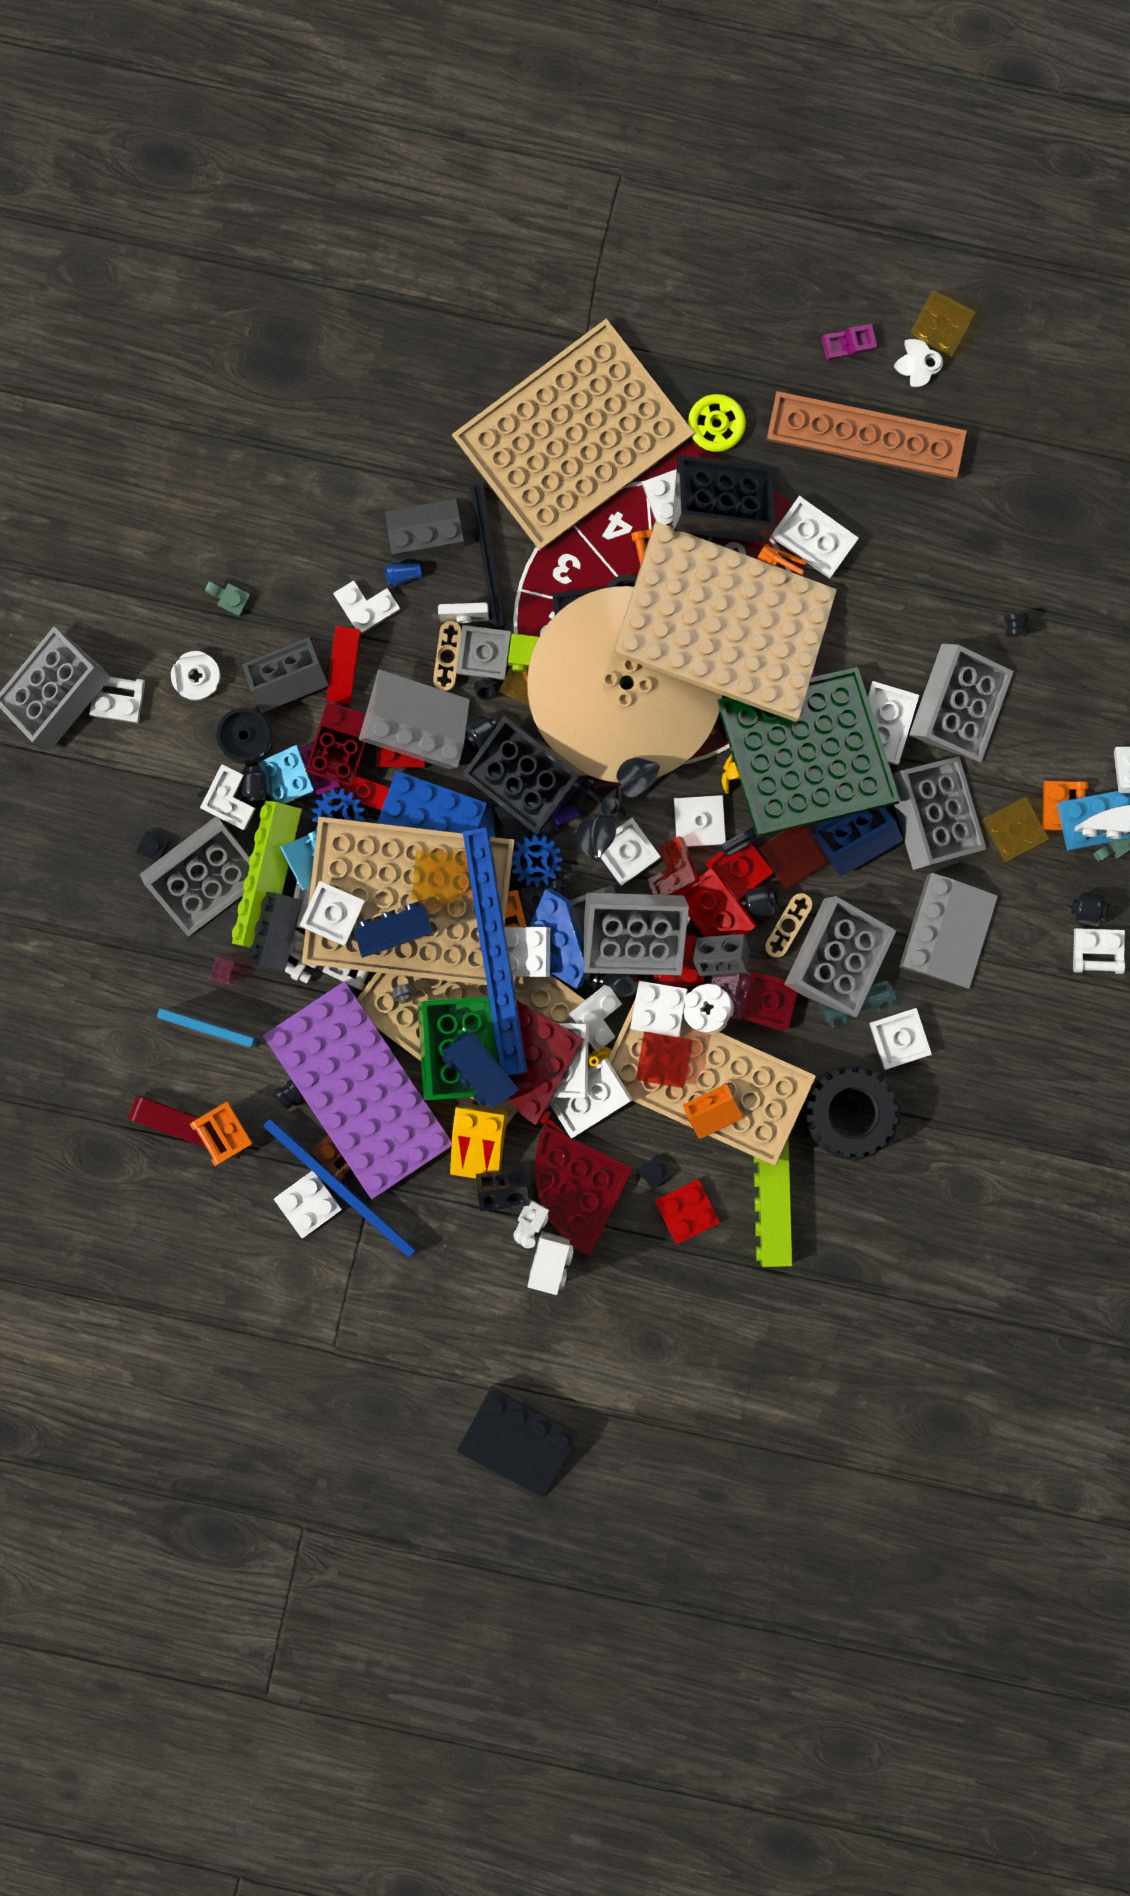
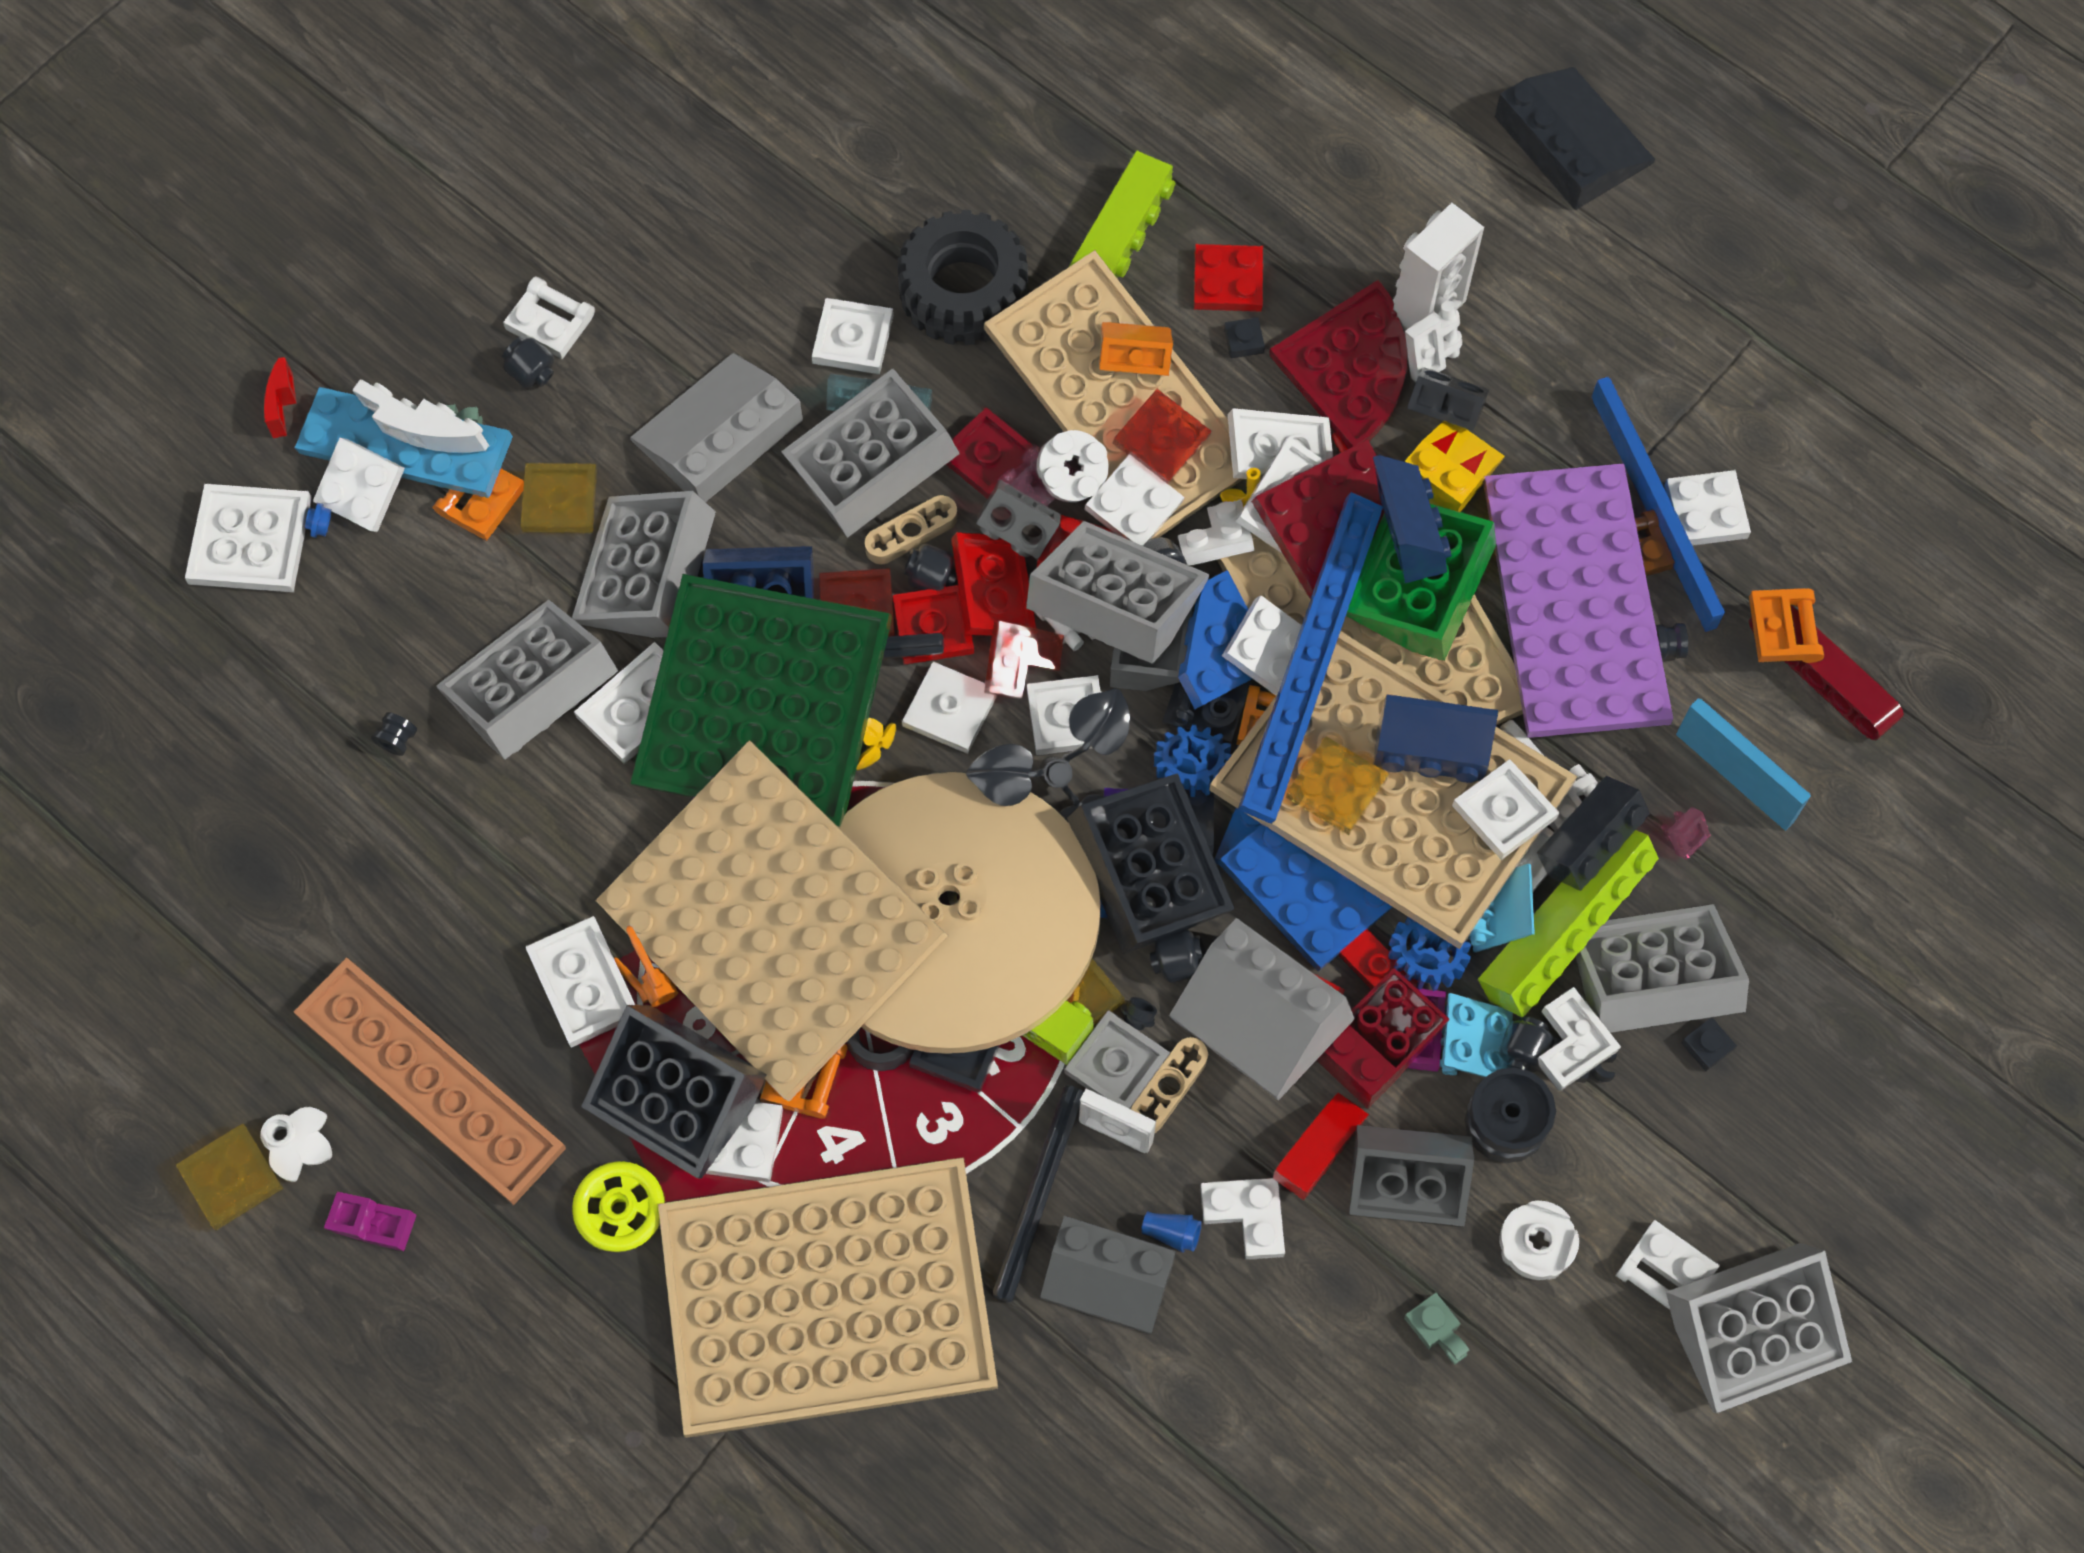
camera: 150 degrees left, 20 degrees down
dark grey plate [392,984,416,1004] -> none

